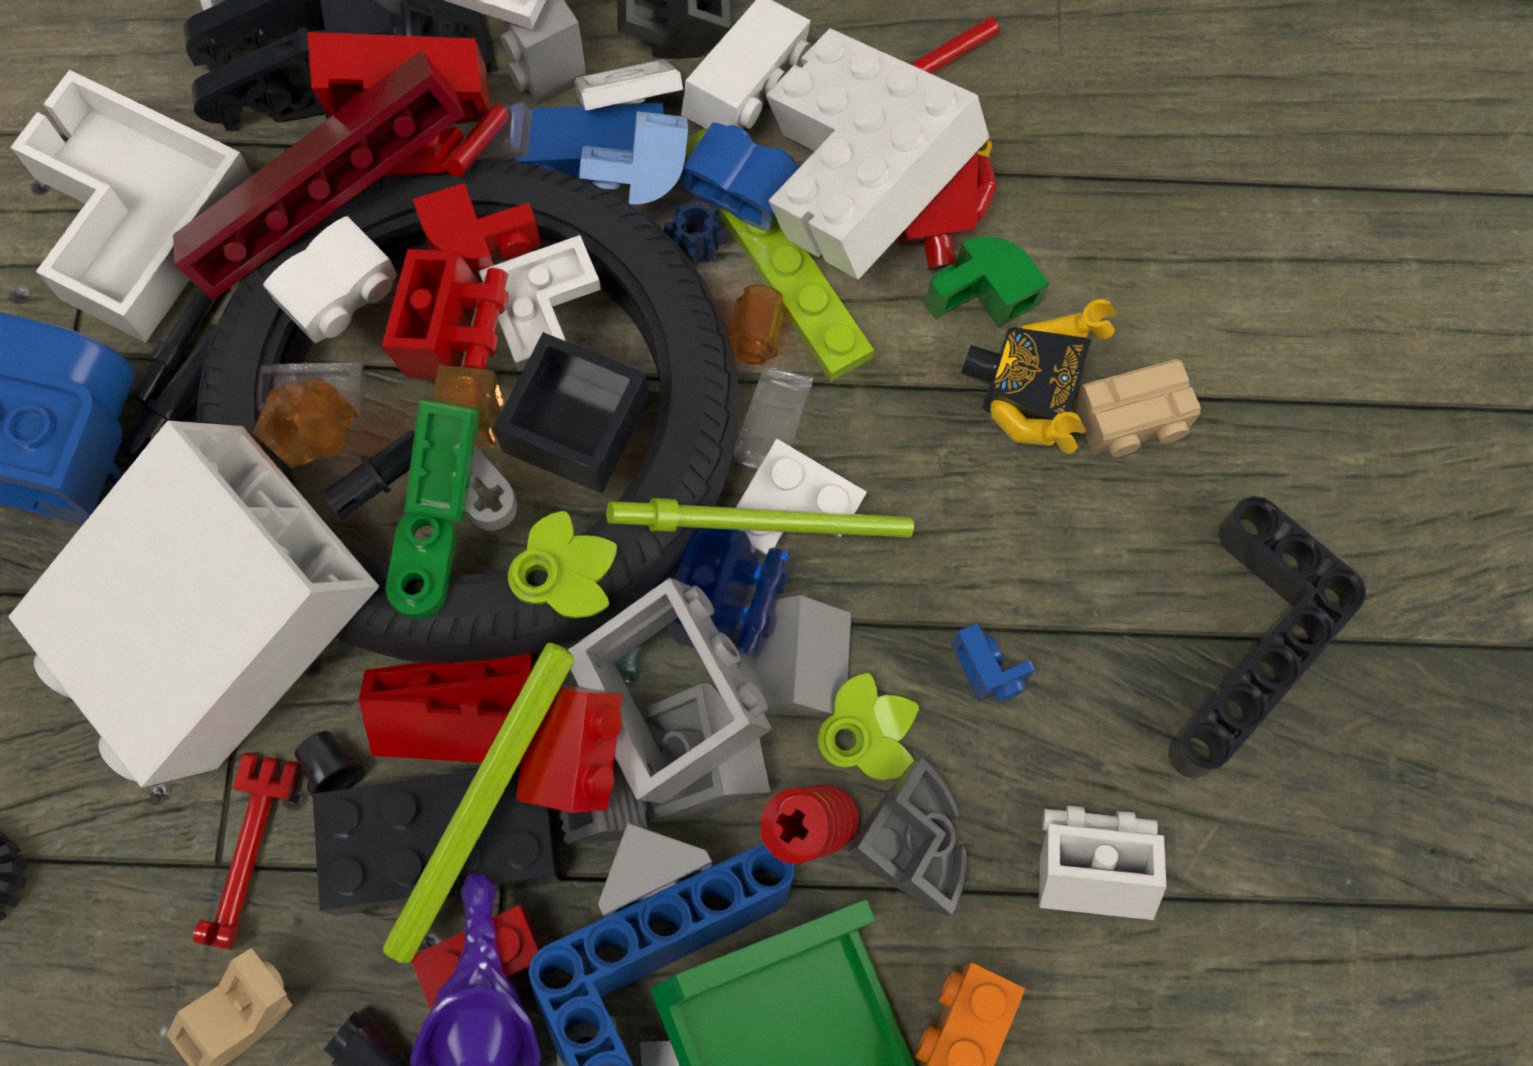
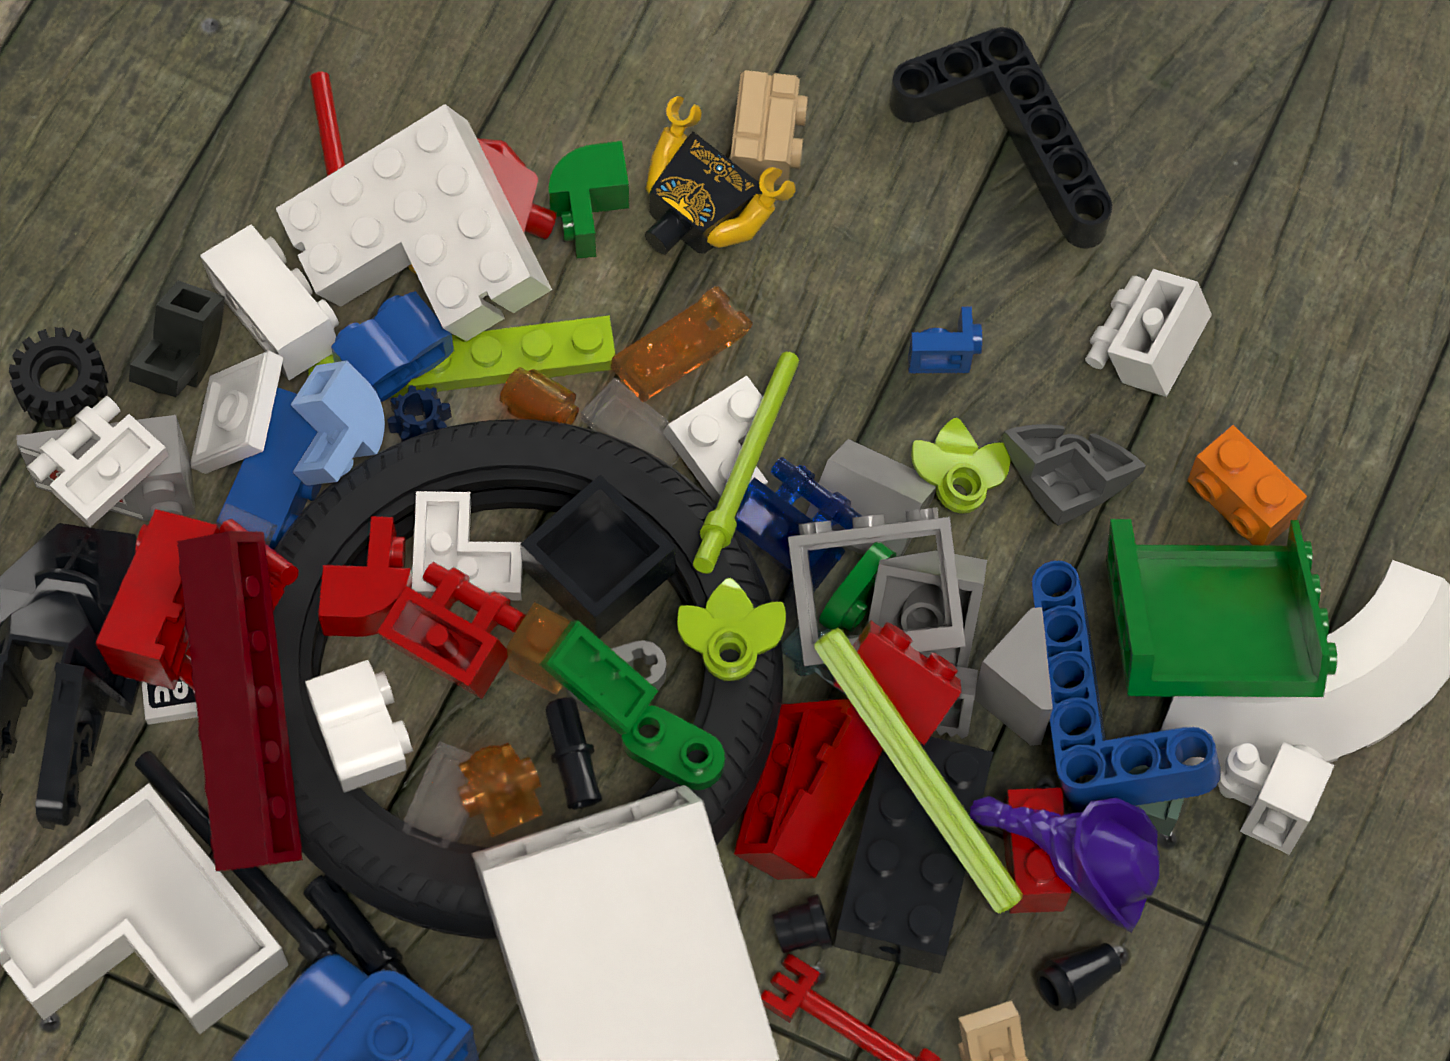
camera: 65 degrees left, 5 degrees down
red piece [760,784,859,864] -> none
none -> clear orange plate [610,286,752,403]
none -> green plate [819,542,896,632]

